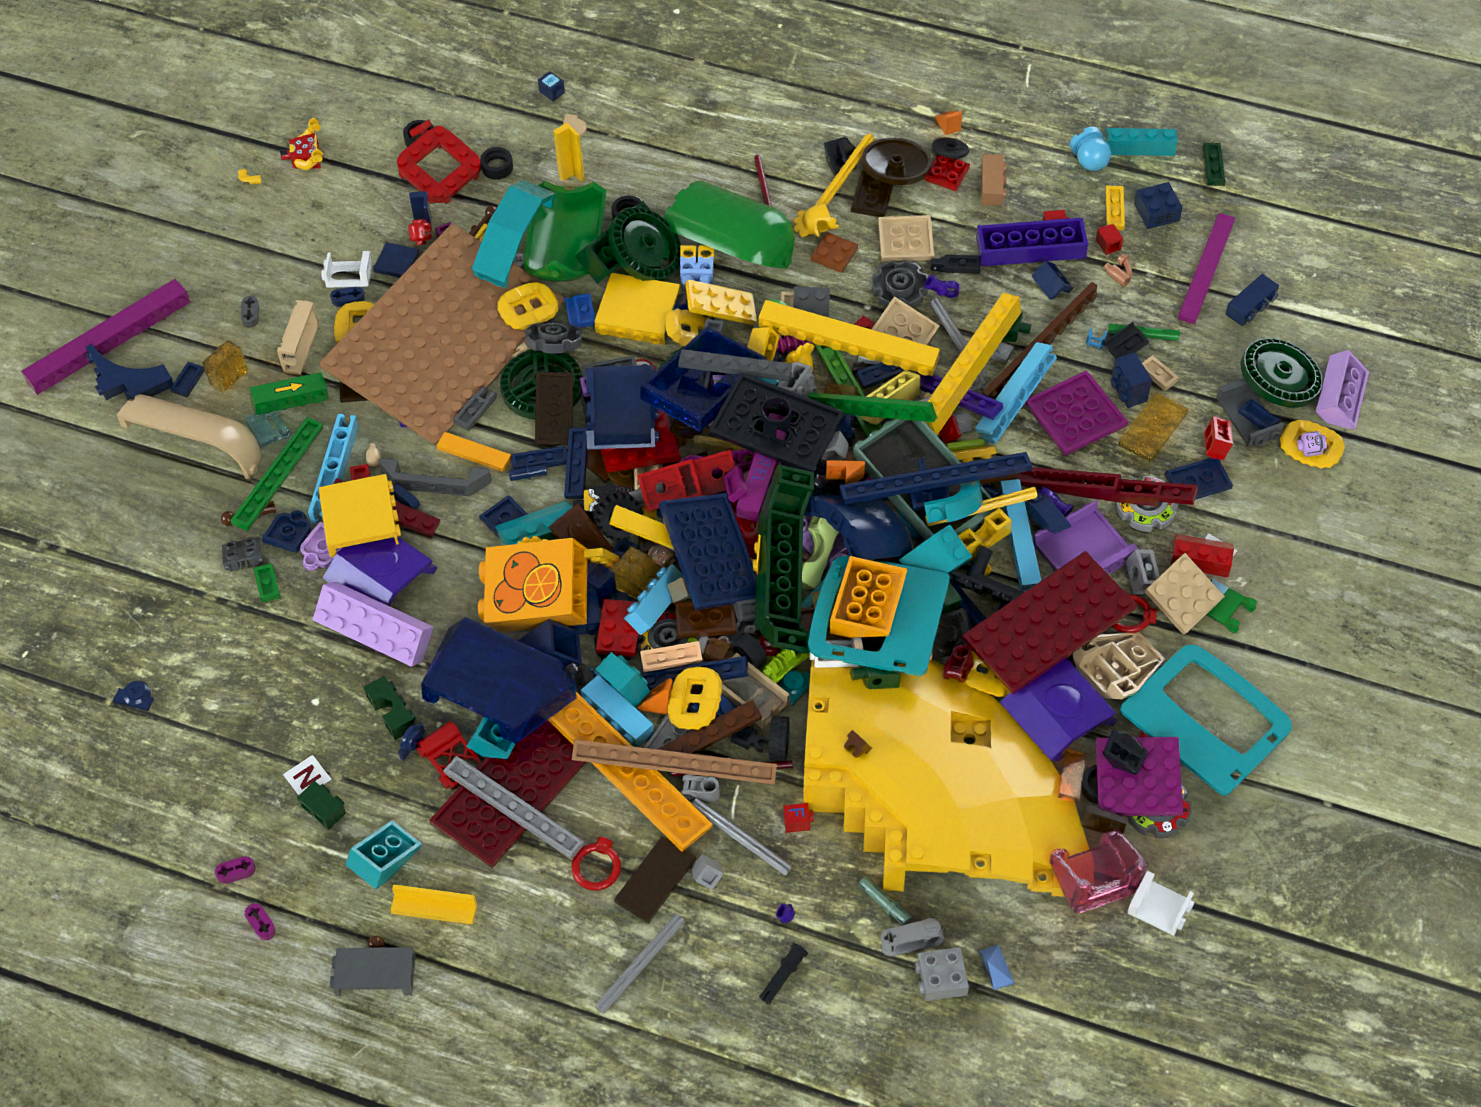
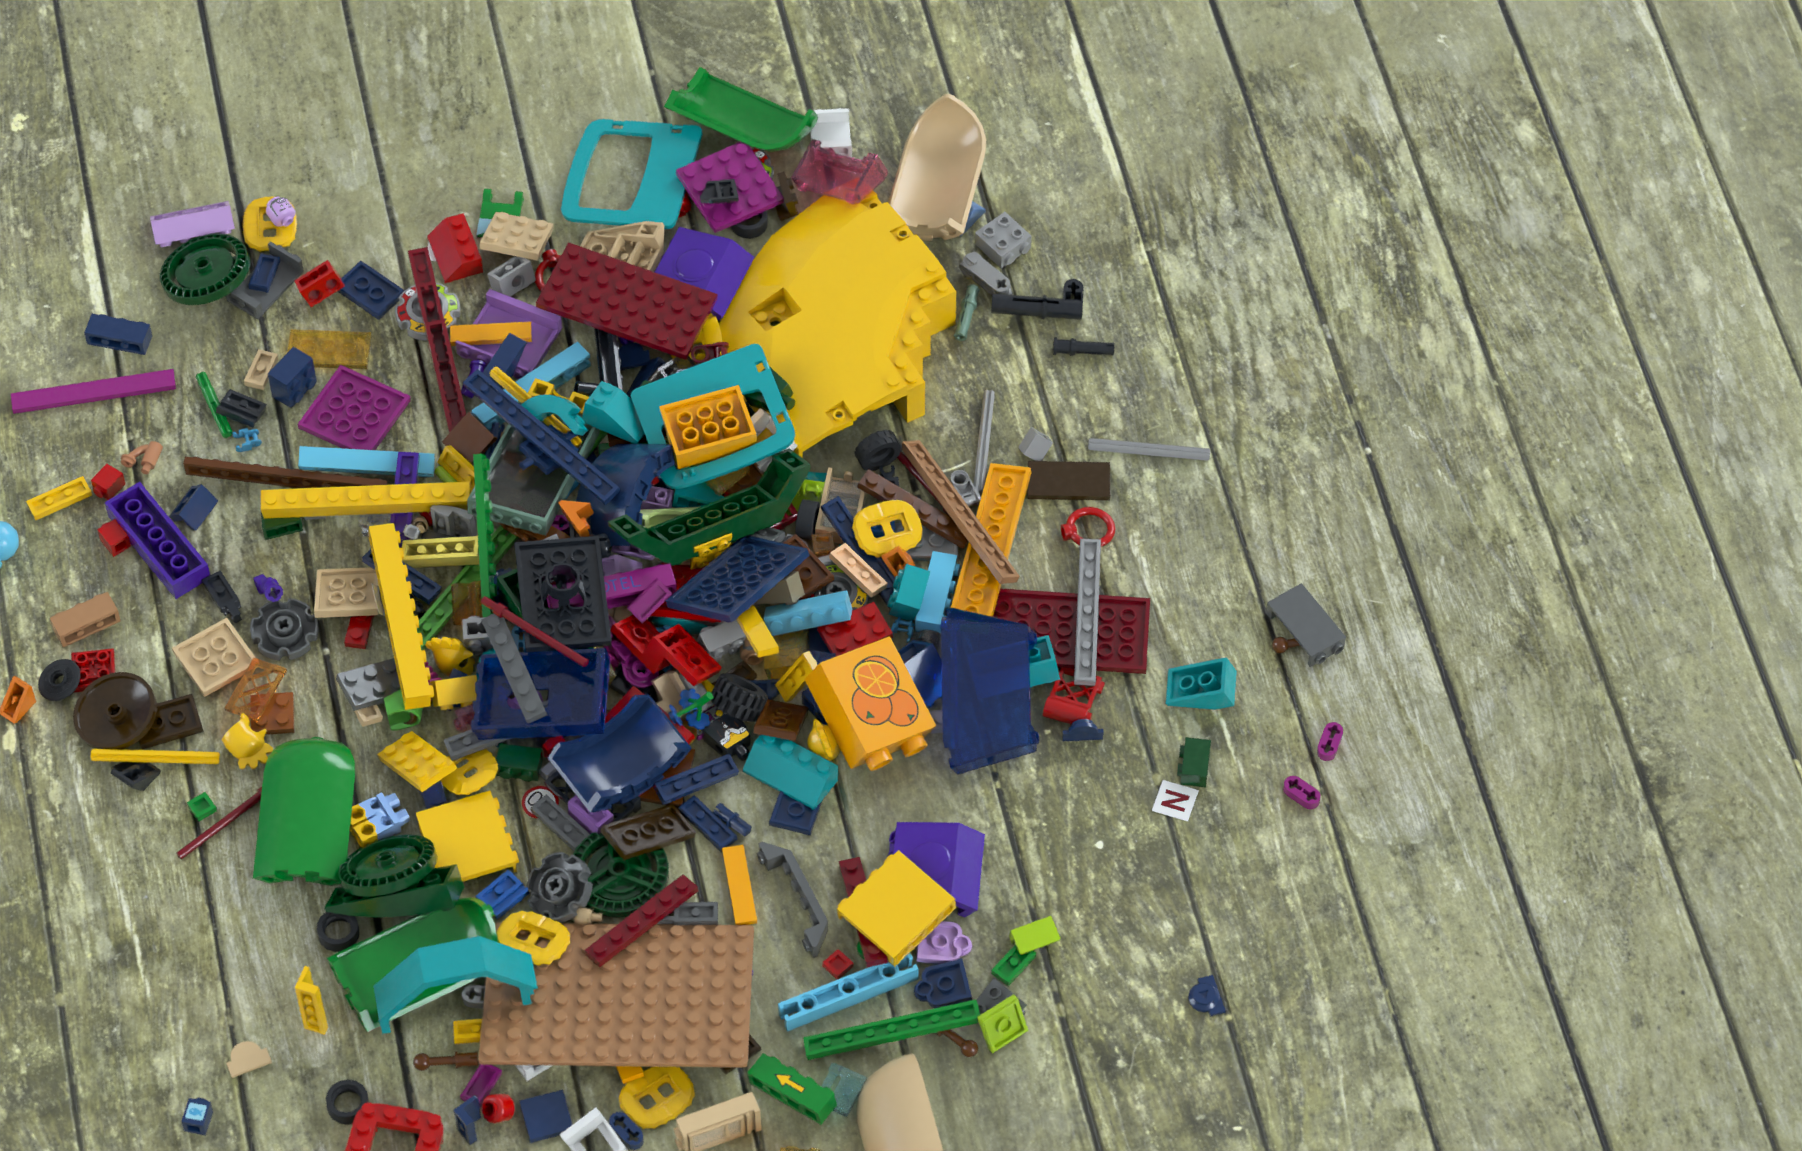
camera: 125 degrees left, 0 degrees up
lavender brick [313,581,433,666] -> none
dark green arch [363,676,416,740] -> none
tan cylinder [366,443,381,467] -> none
dark blue beam [390,483,420,509] -> none
yellow panel [390,885,478,925] -> none
dark purple plate [776,903,795,923] -> none
red brick [783,803,814,833] -> none
reddish brown tile [844,730,872,758] -> none
light grey axle [931,298,986,381] -> none
clear orange tile [1058,748,1086,803] -> none
dark blue brick [1134,182,1183,229] -> none
none -> green plate [187,792,217,822]
none -> clear orange window [225,658,287,722]
none -> light grey bar [403,524,420,540]
none -> light orange tile [450,321,532,346]
none -> dark red bar [481,596,589,667]
none -> dark red plate [585,874,698,967]
none -> green panel [664,67,818,152]
none -> blue plant [669,688,713,730]
none -> tan panel [888,94,986,241]
none -> lime tile [977,994,1028,1053]
none -> black piece [991,279,1084,320]
none -> lime panel [1008,916,1060,955]

